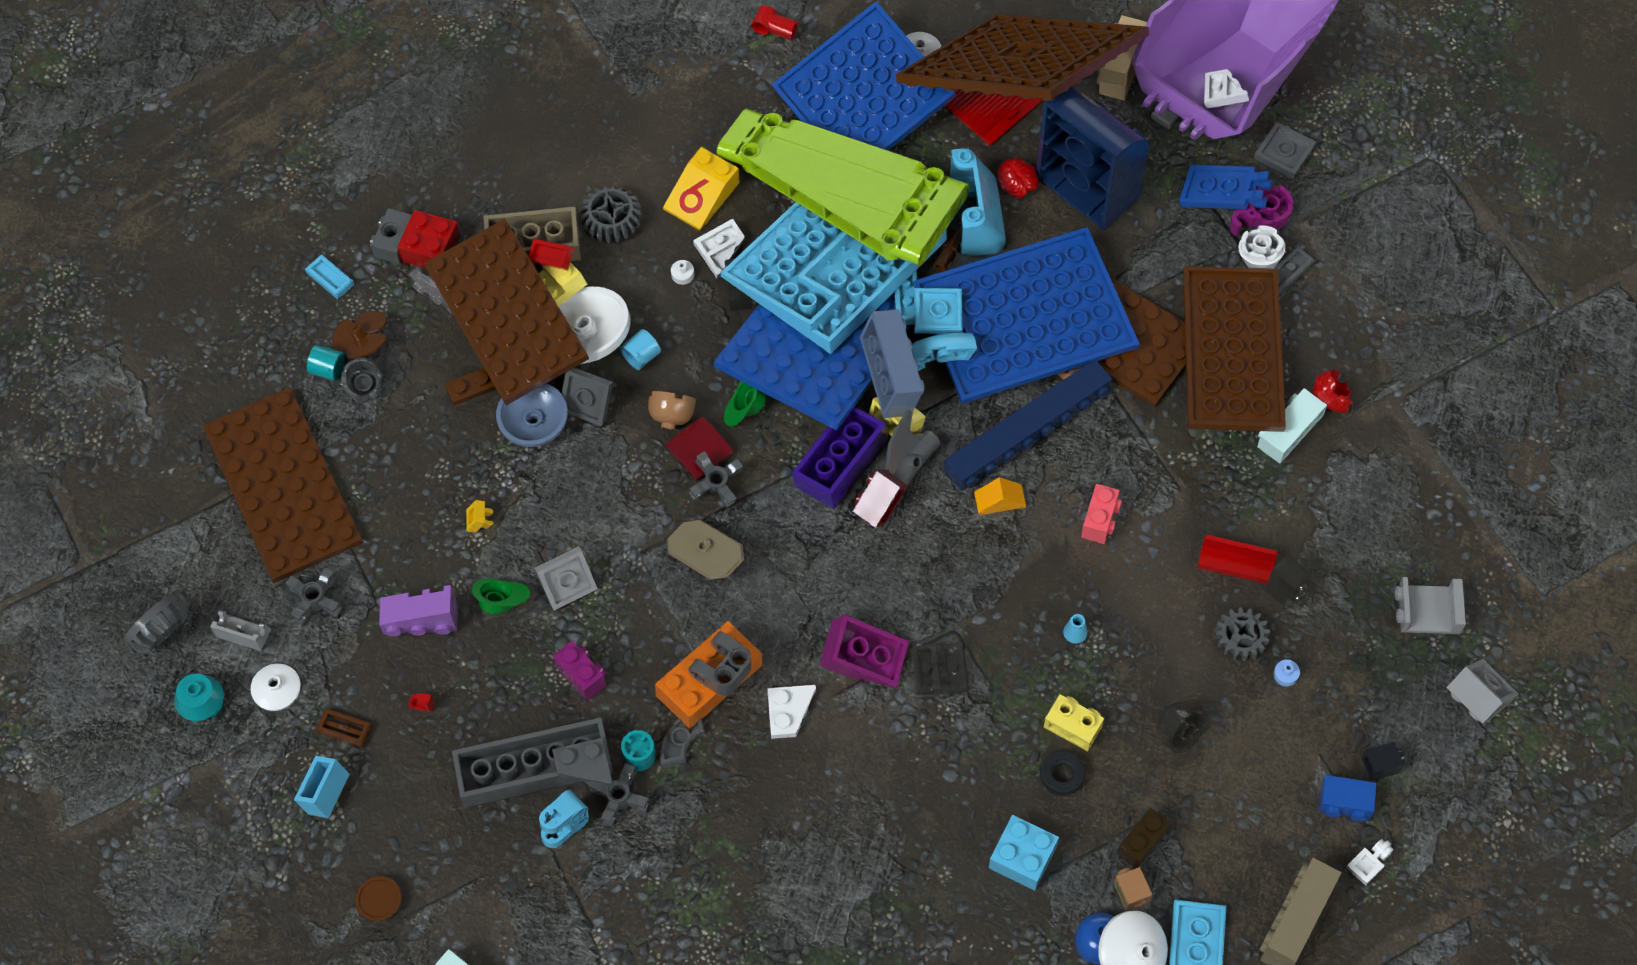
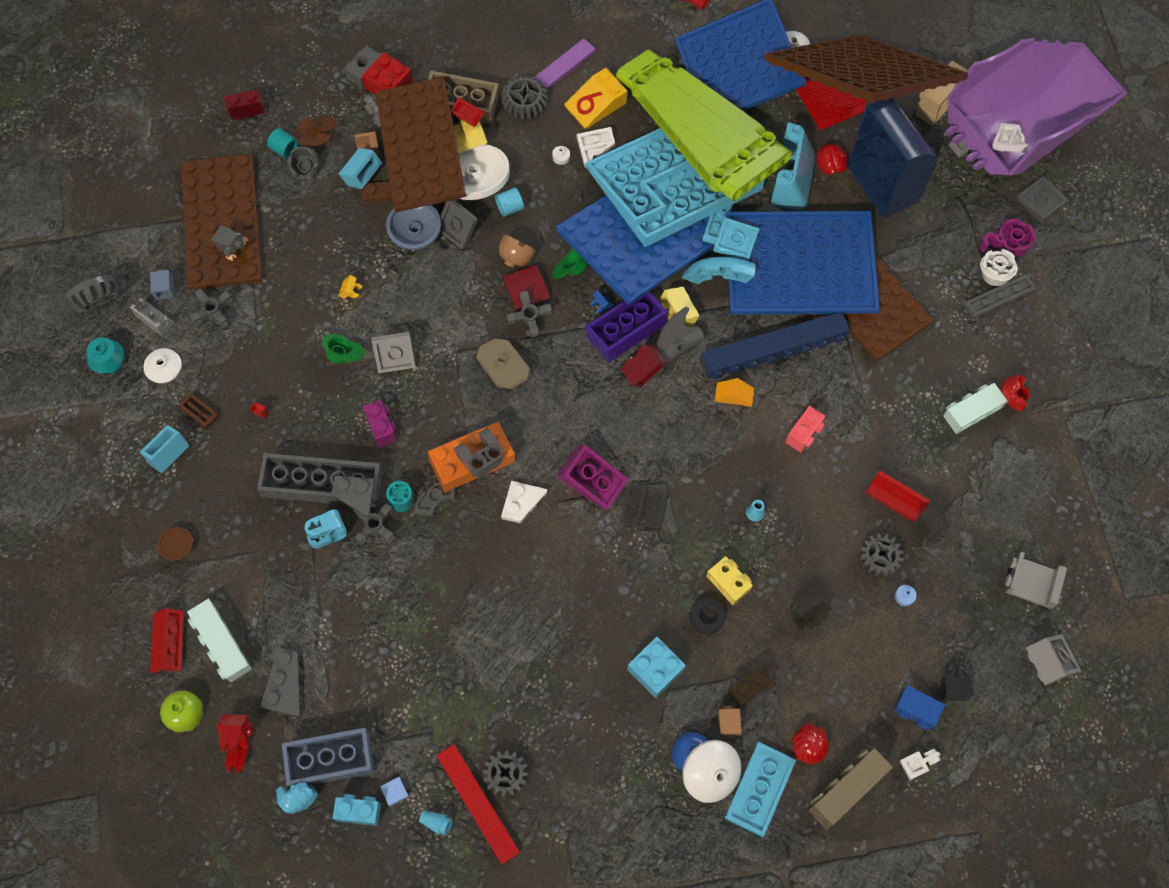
camera: 15 degrees right, 5 degrees up
medium azure tile [305,254,354,299] -> none
medium lavender wedge [379,585,458,637] -> none
sand blue brick [860,309,924,418] -> none
reddish brown axle [933,228,962,272] -> none
blue tile [1179,165,1273,209] -> none
reddish brown plate [1183,266,1286,432] -> none
none -> sand blue brick [150,270,174,300]
none -> dark grey piece [211,225,248,261]
none -> dark red brick [224,89,265,121]
none -> medium azure piece [339,148,382,189]
none -> medium nougat panel [354,131,380,156]
none -> medium lavender tile [534,39,596,90]
none -> blue tile [590,290,616,313]
none -> red hair [792,723,829,764]

